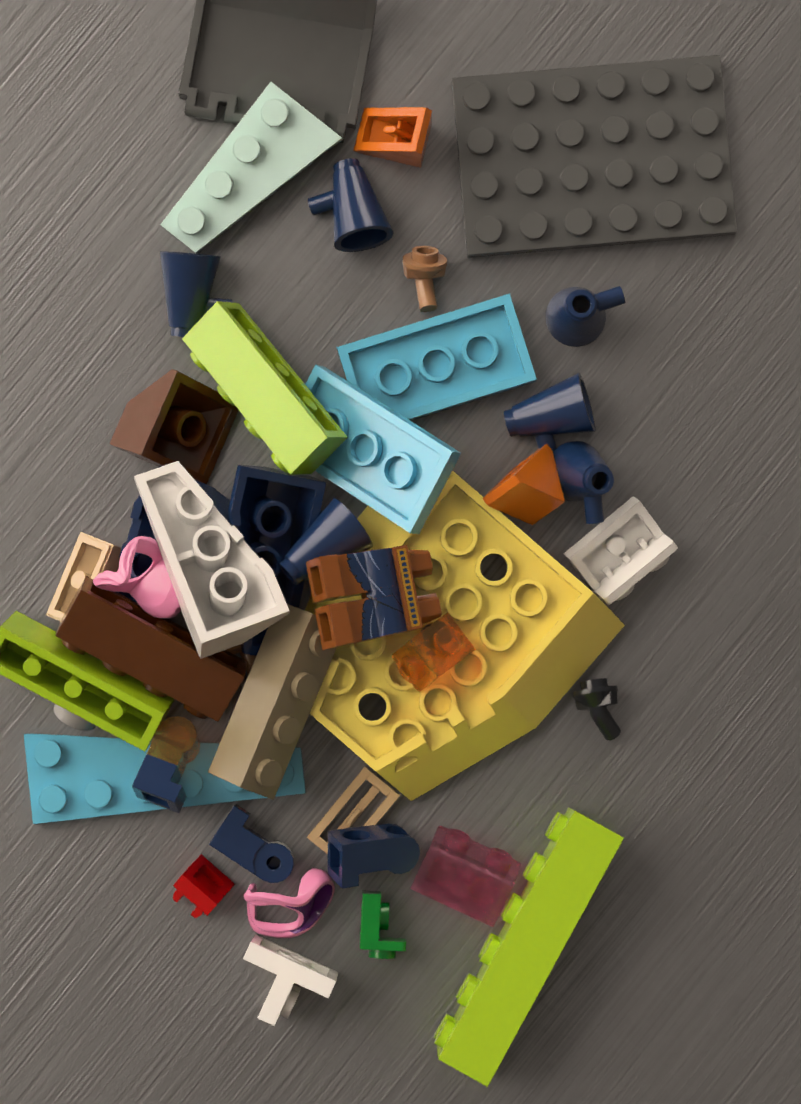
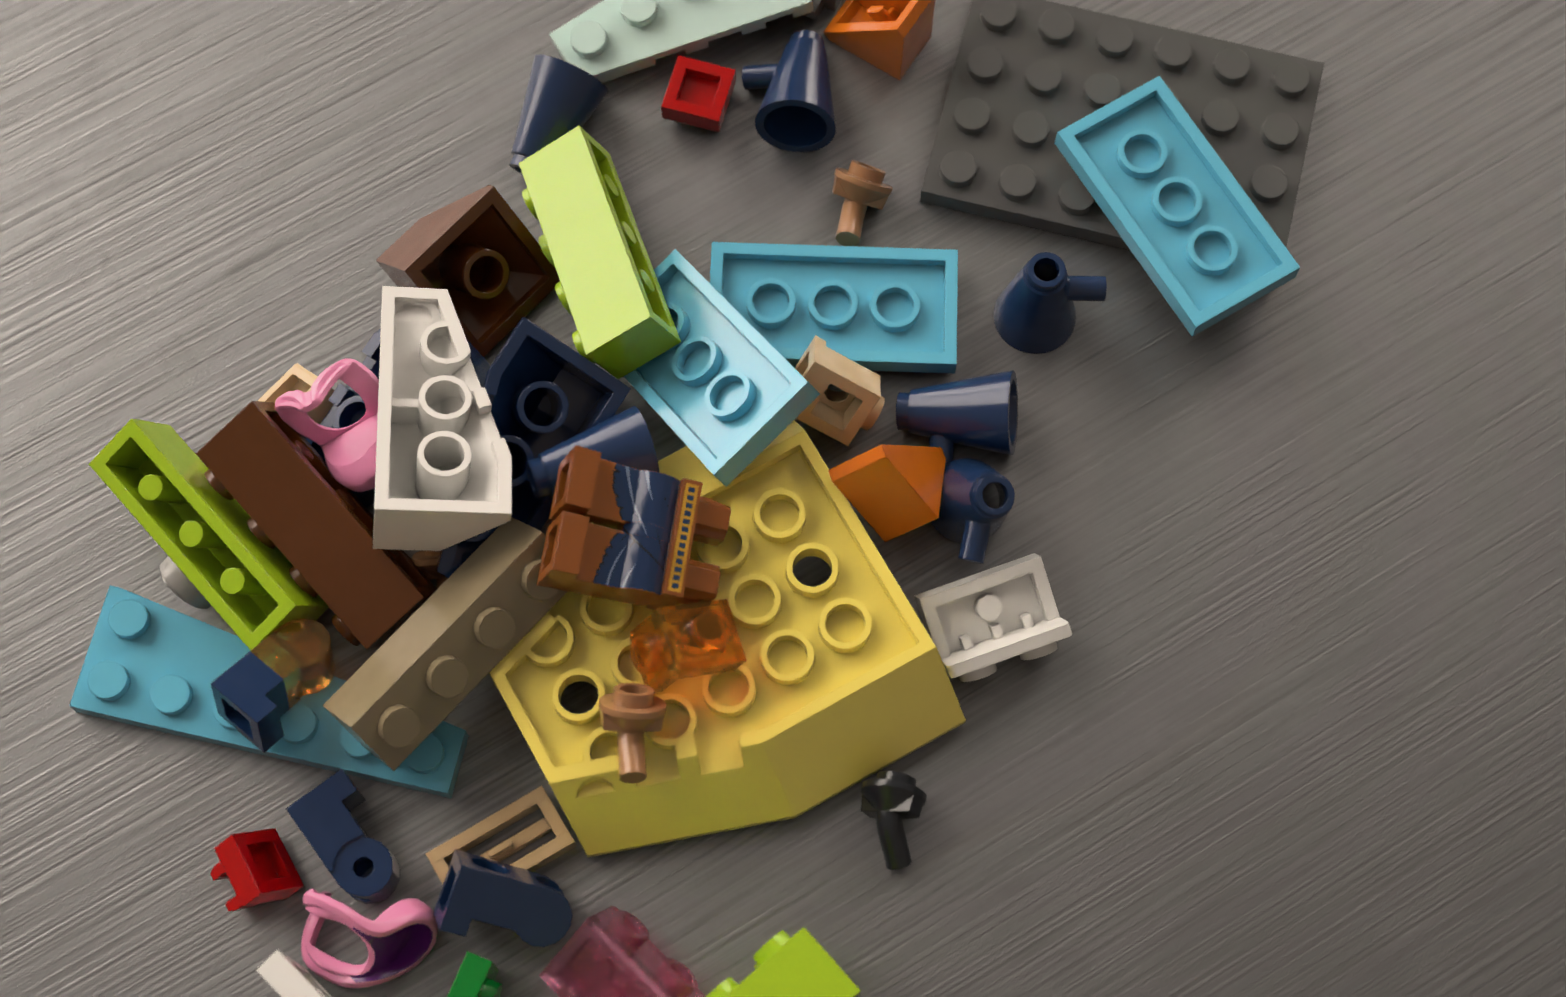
camera: 20 degrees right, 15 degrees down
none -> medium nougat plate [599,683,666,783]
none -> red plate [661,55,736,132]
none -> tan brick [795,335,885,446]
none -> medium azure plate [1054,76,1300,337]

